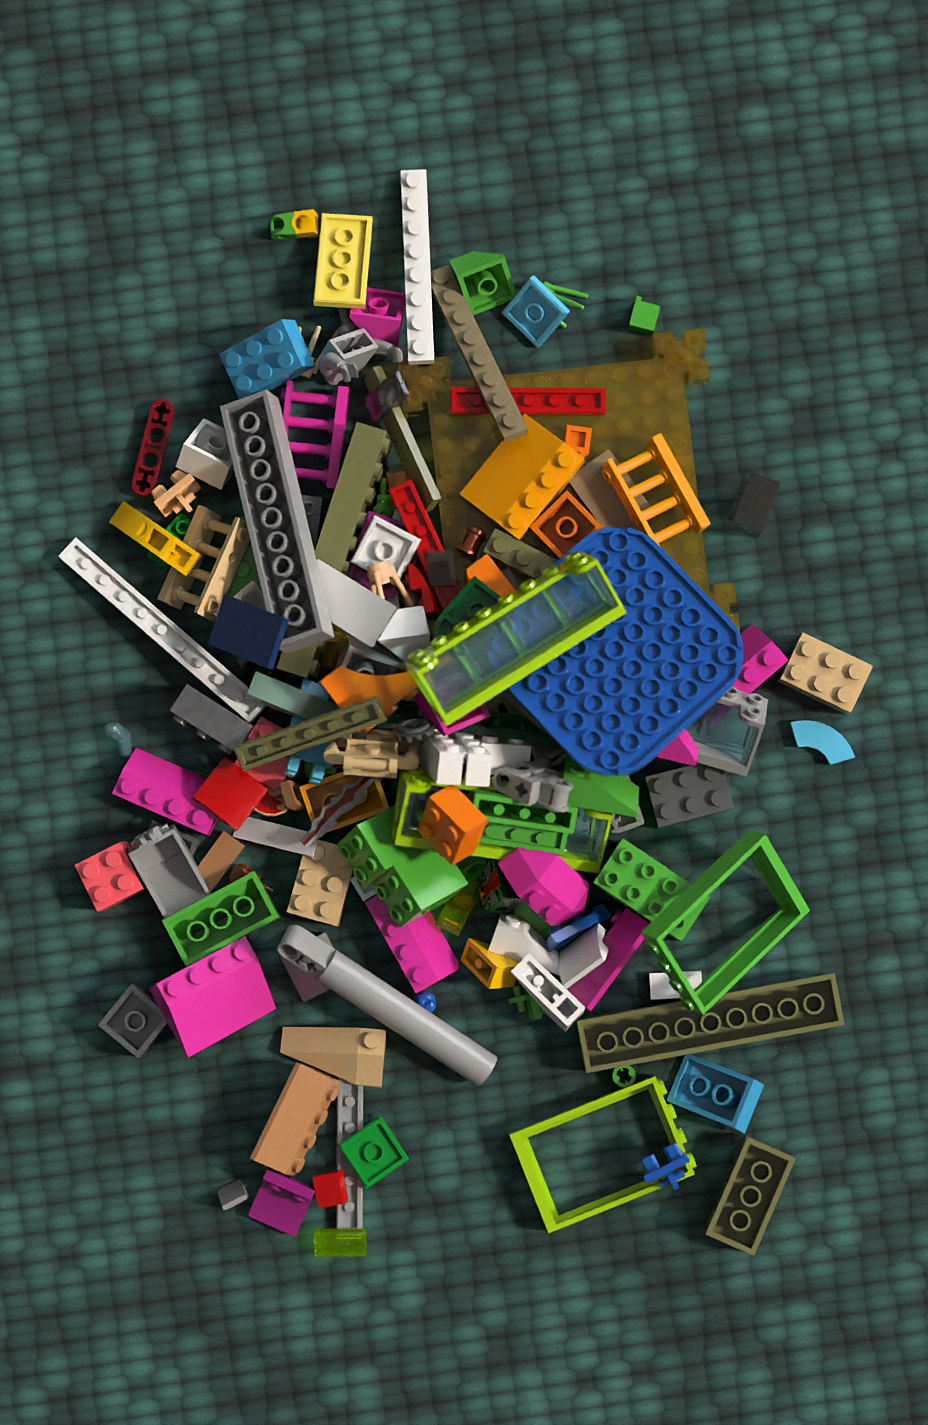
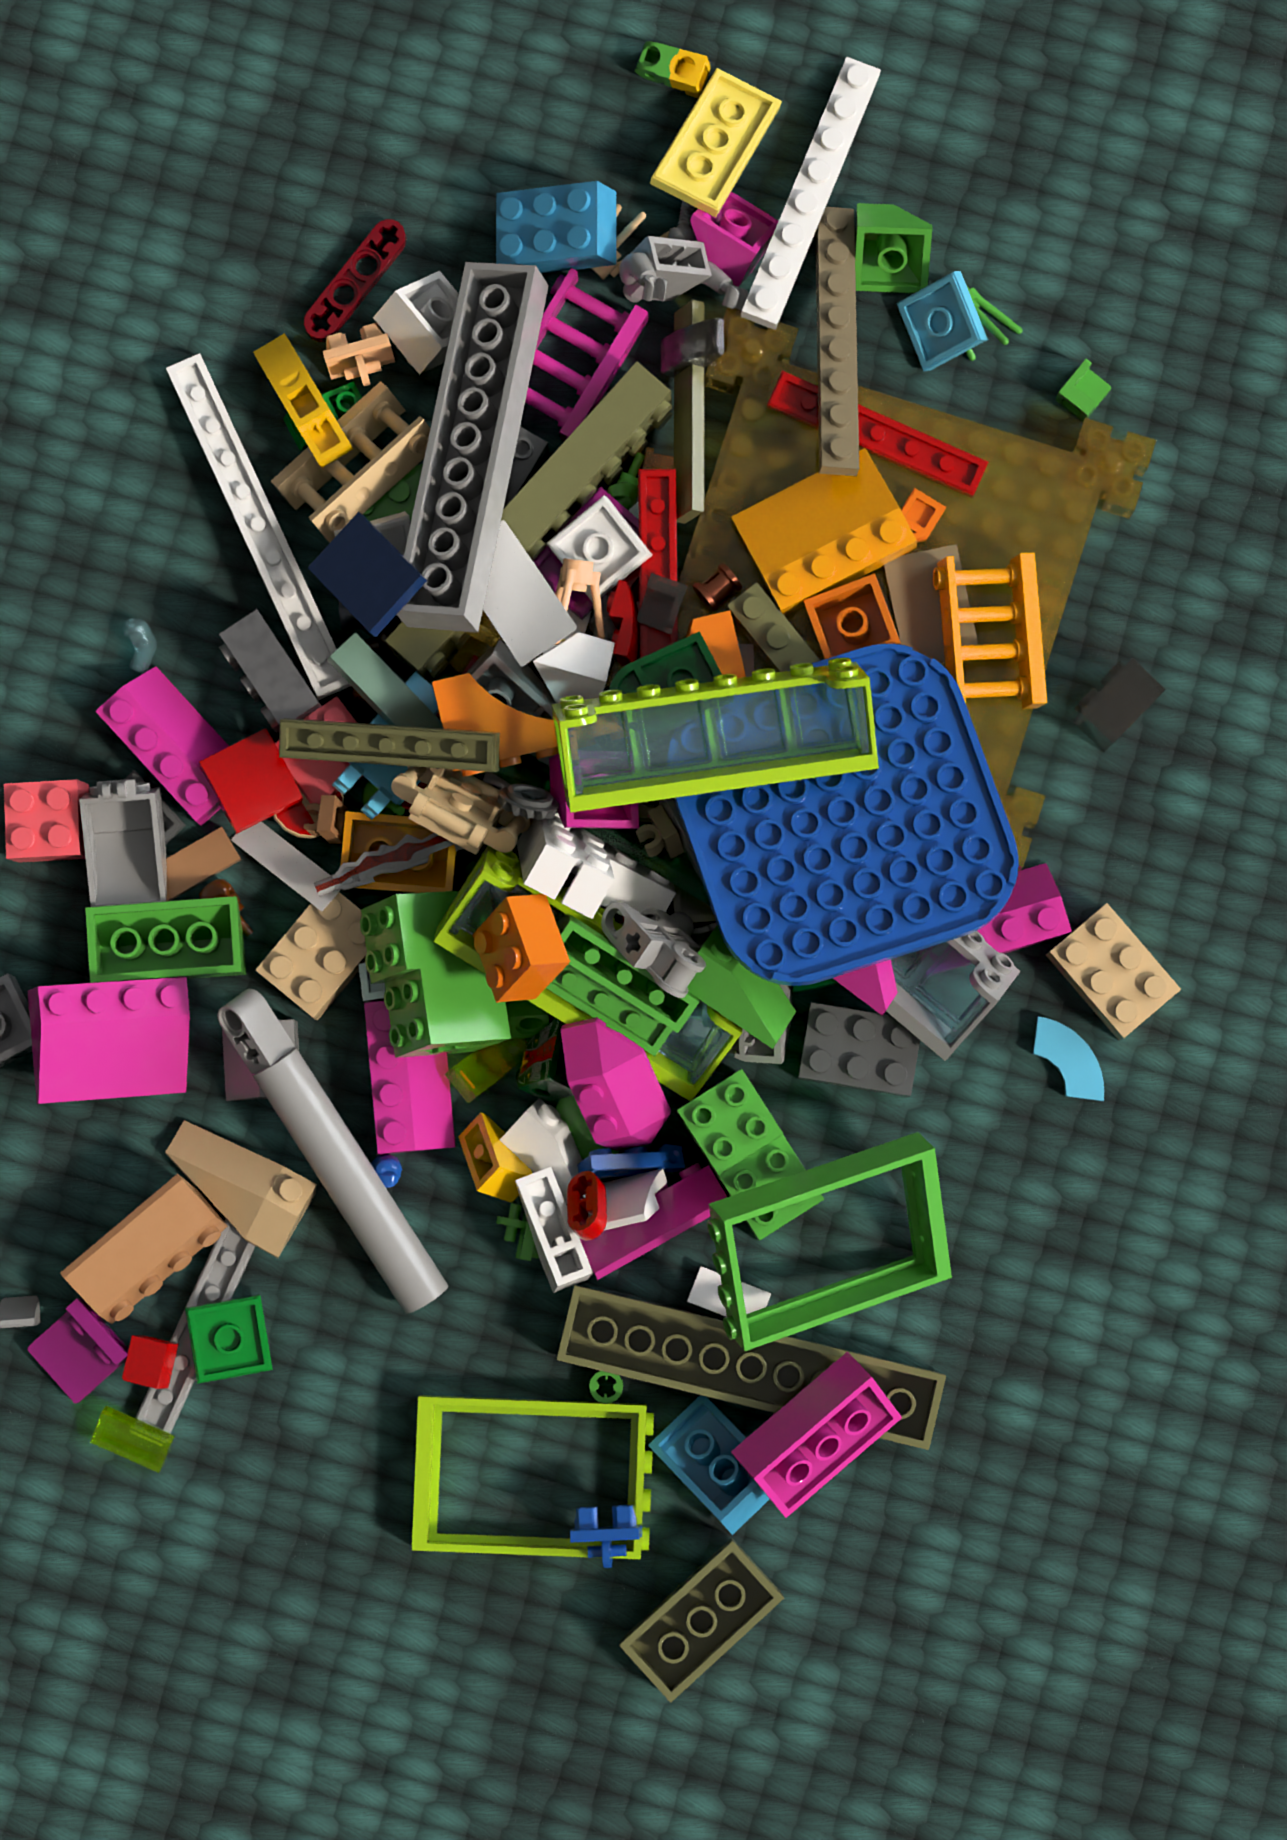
camera: 25 degrees right, 0 degrees up
none -> red beam [567,1171,607,1241]
none -> dark tan tile [636,805,684,859]
none -> dark pink slope [731,1351,902,1518]

